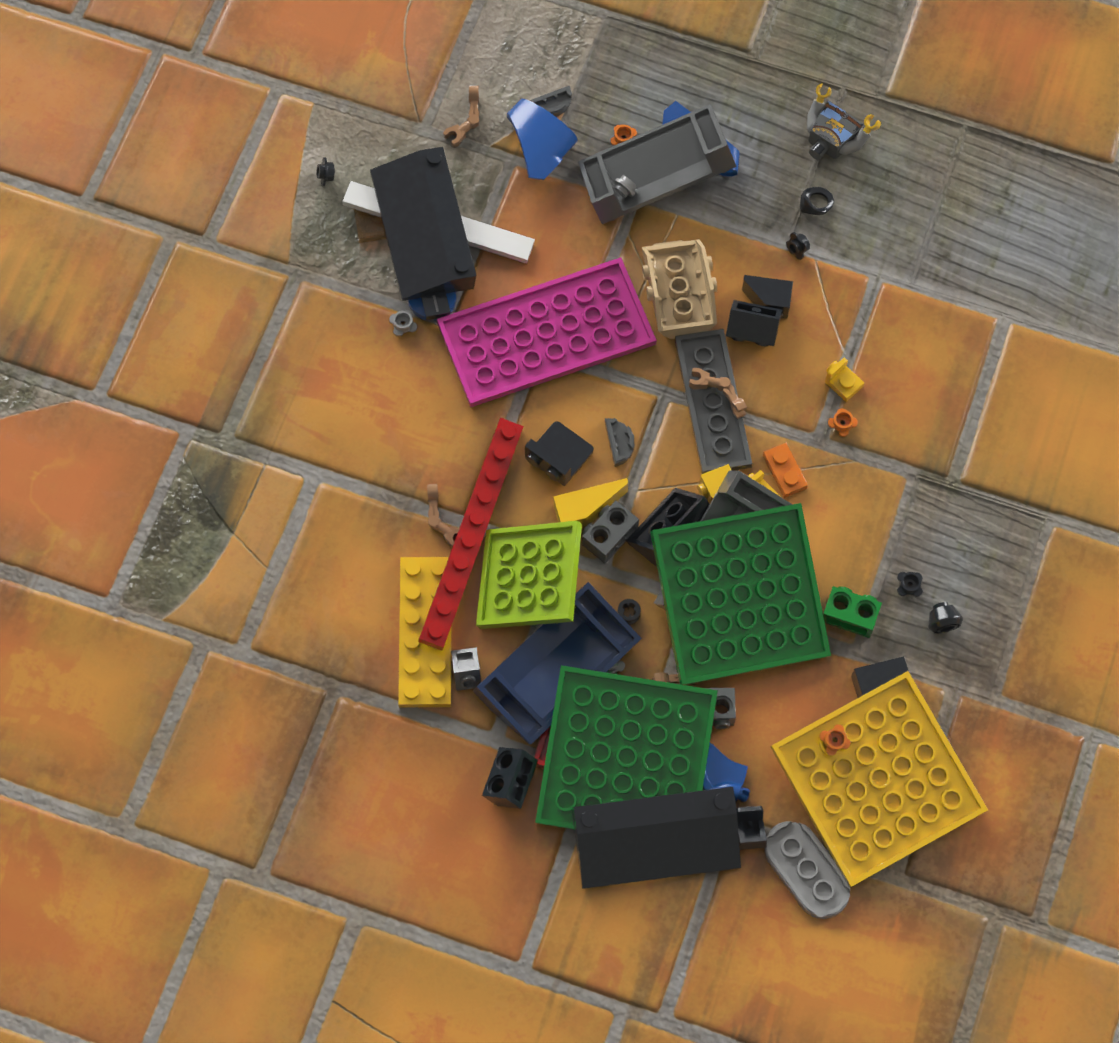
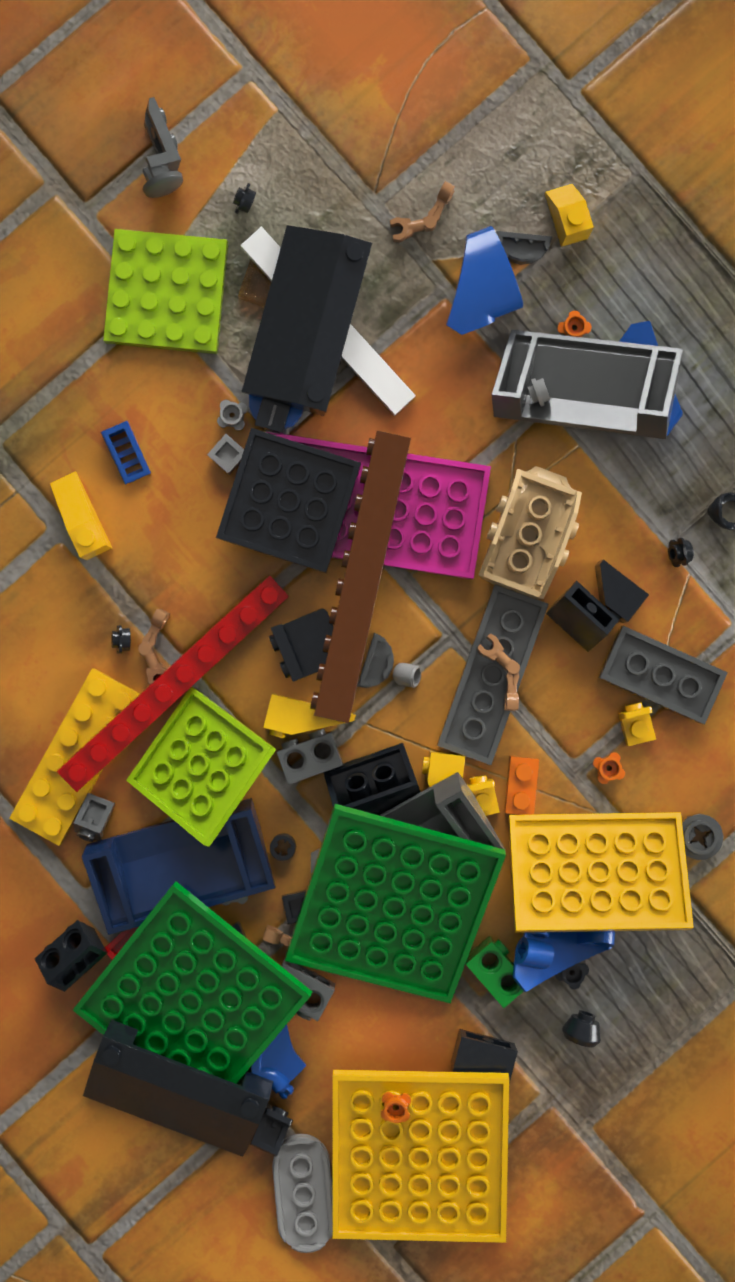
camera: 30 degrees right, 20 degrees up
none -> yellow slope [50,471,112,560]
none -> blue slope [101,420,151,485]
none -> lime plate [103,229,228,354]
none -> black plate [111,625,131,654]
none -> dark grey piece [143,97,183,198]
none -> light grey plate [207,434,244,475]
none -> black plate [216,428,361,573]
none -> black tile [282,890,306,925]
none -> reddish brown brick [310,431,411,723]
none -> light grey piece [393,663,421,688]
none -> yellow plate [508,812,694,933]
none -> blue panel [513,931,615,992]
none -> yellow slope [545,184,594,247]
none -> dark grey plate [598,626,728,725]
none -> dark grey gear [682,814,723,860]

